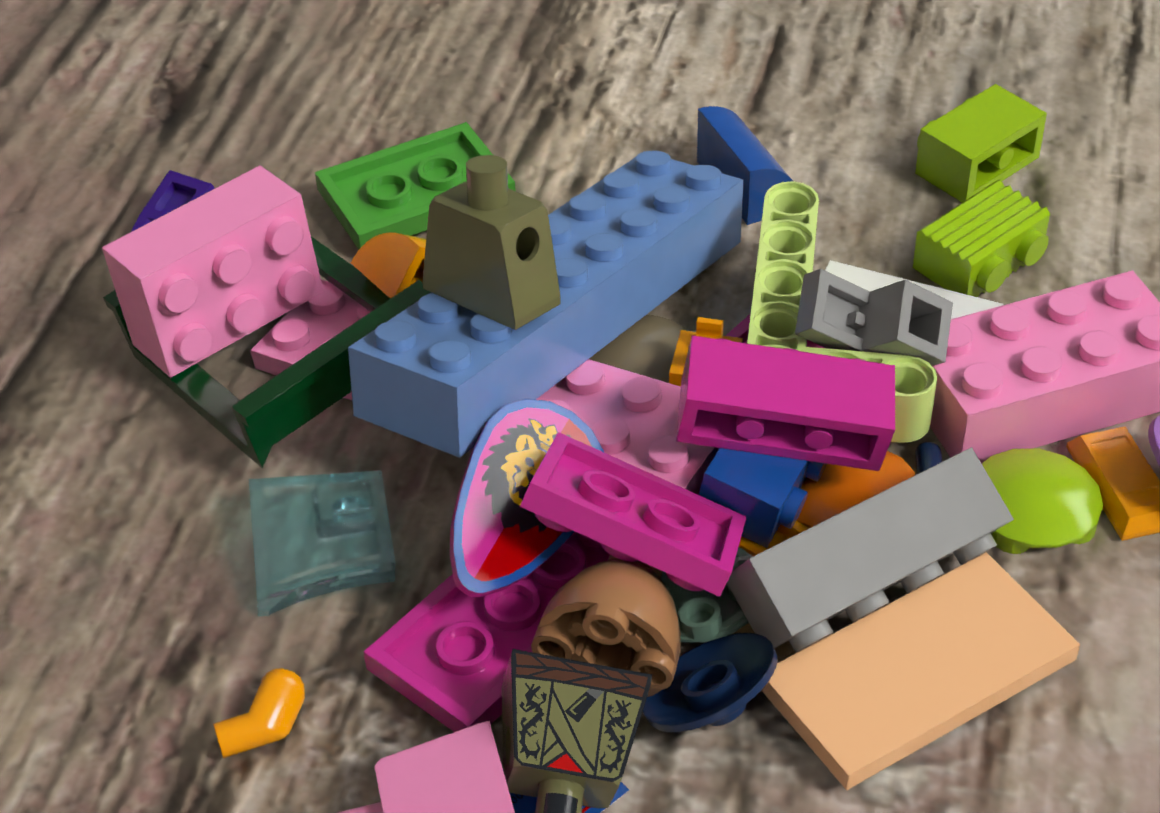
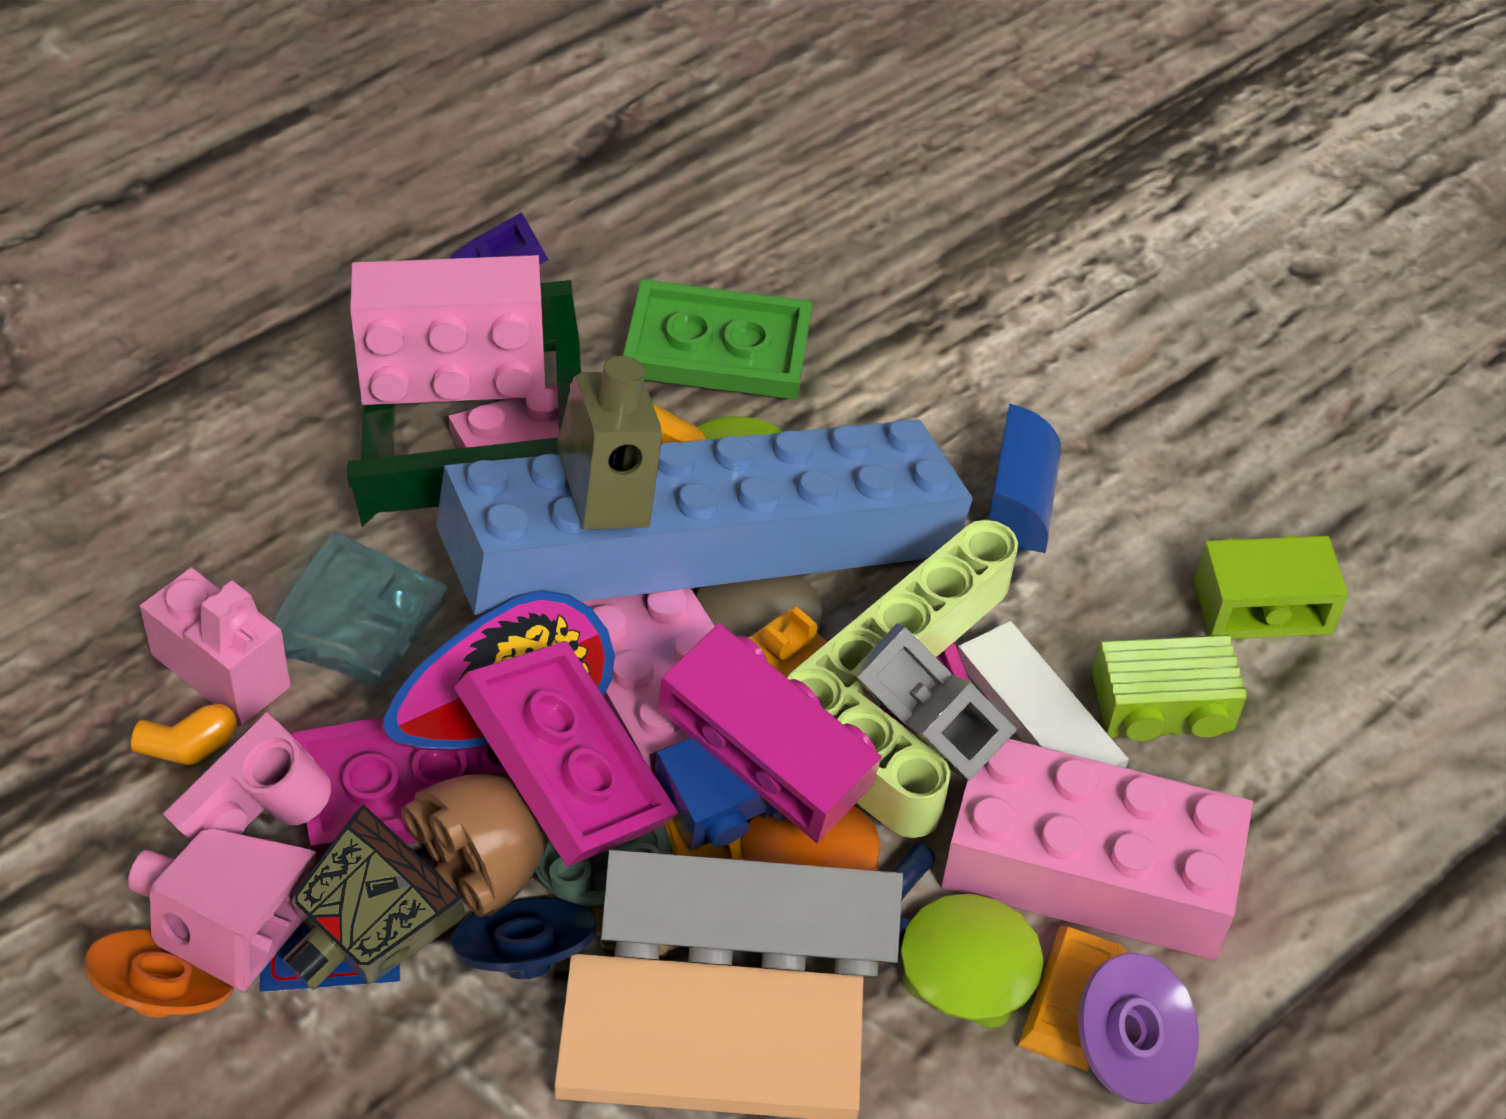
camera: 30 degrees right, 5 degrees up
none -> bright pink hinge [139,567,291,726]
none -> bright pink plate [163,712,331,841]

